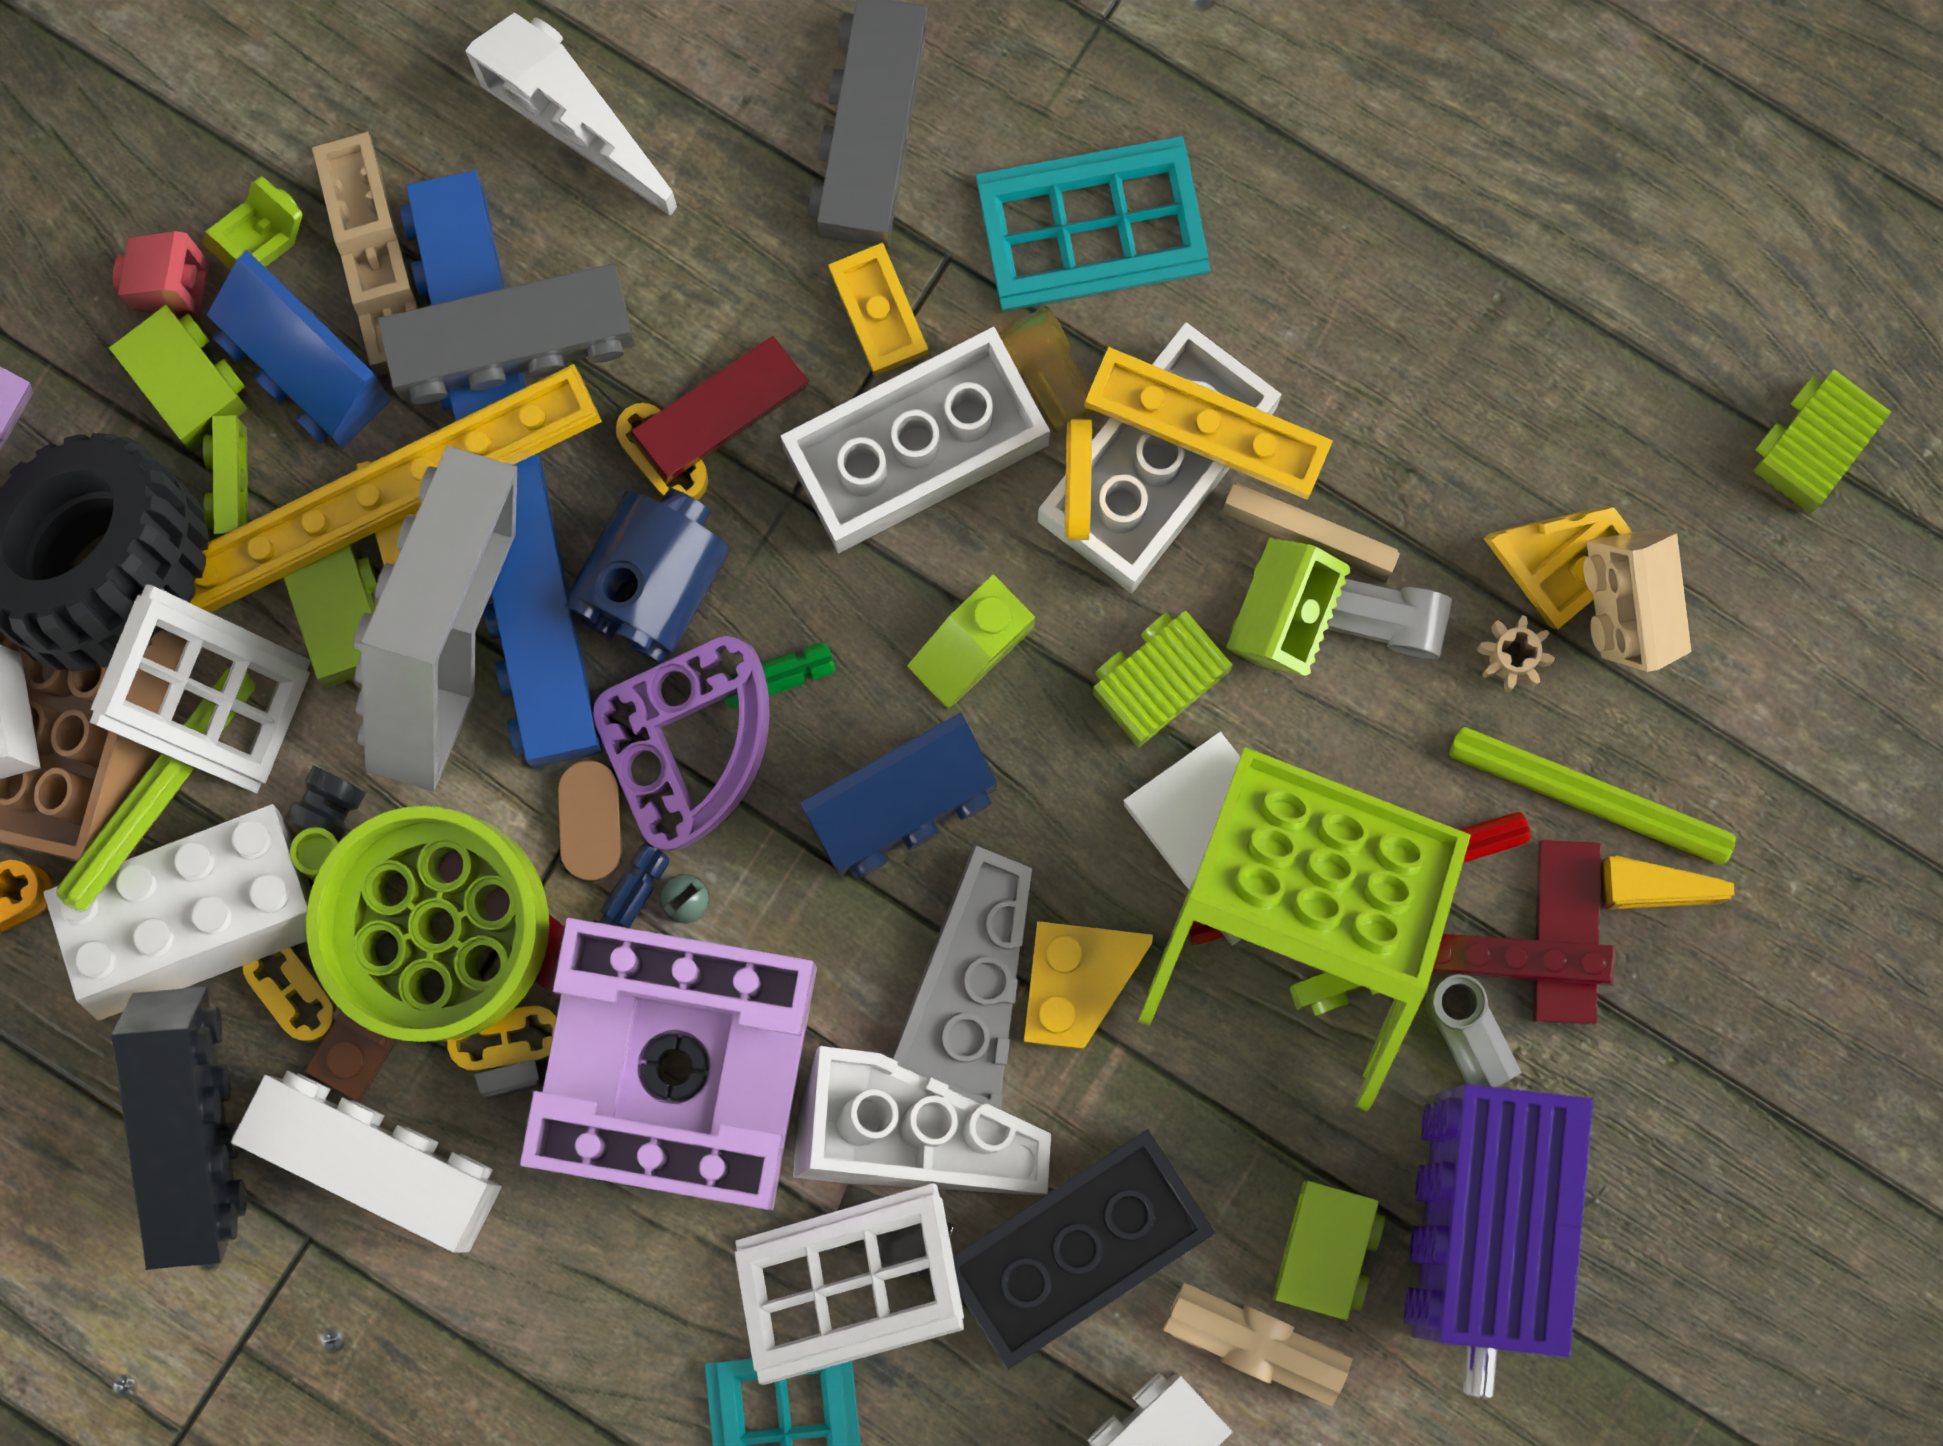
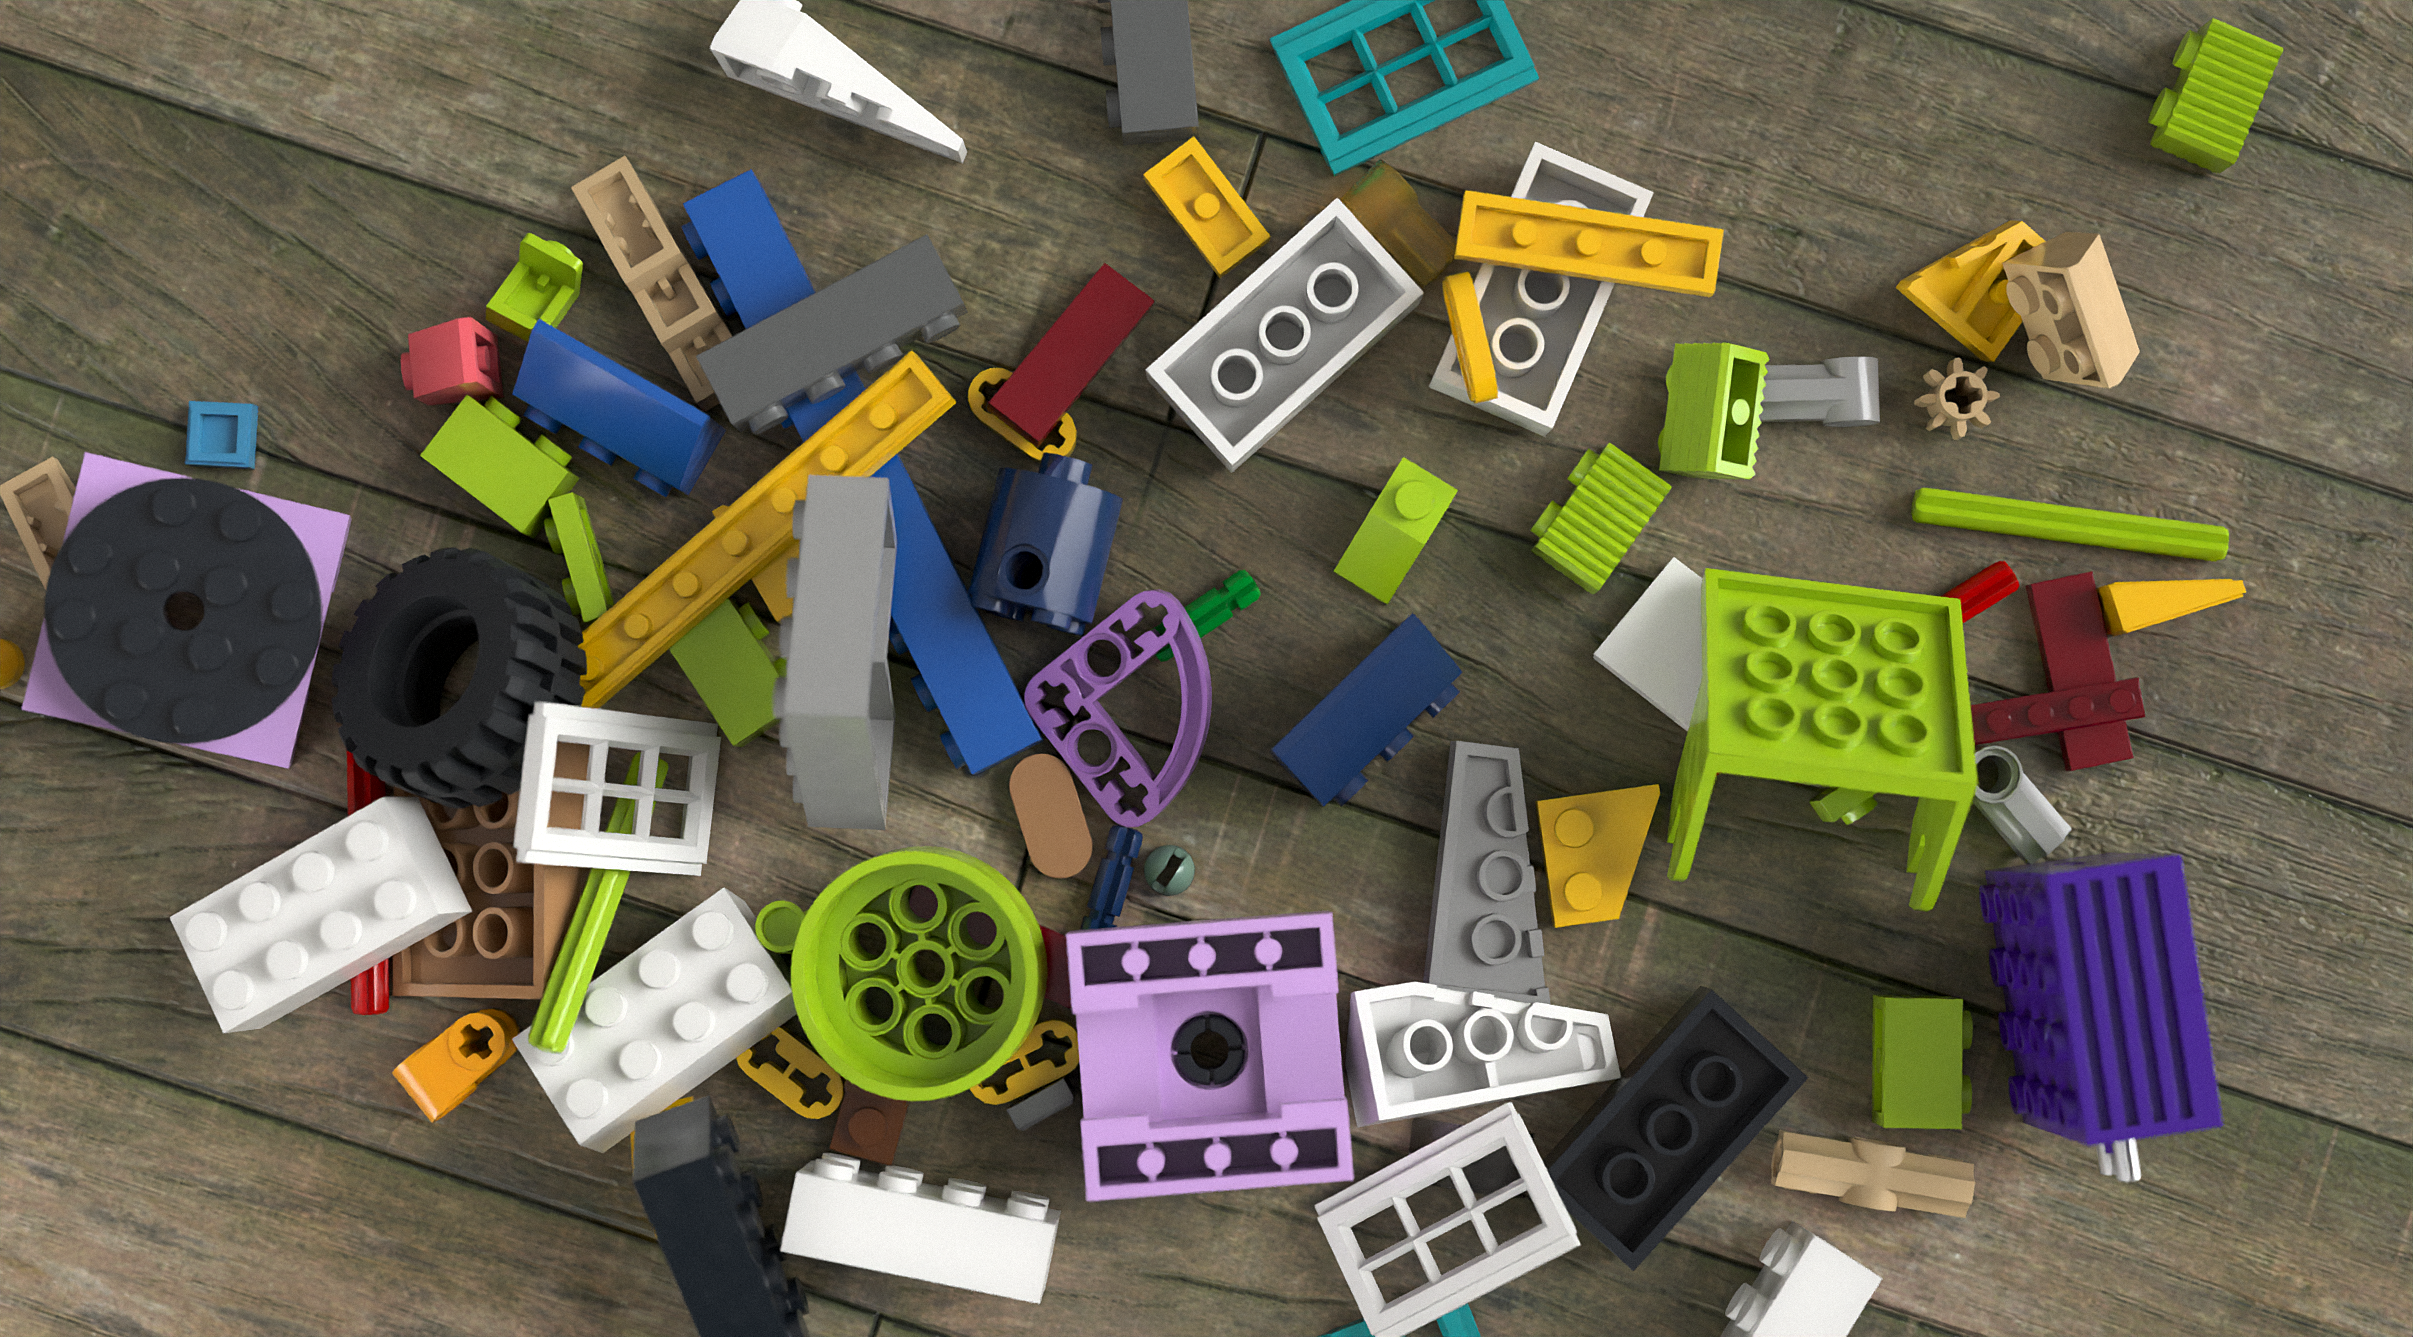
camera: 15 degrees left, 5 degrees up
black wheel [285,765,366,843] -> none
tan tile [1222,483,1400,582] -> none

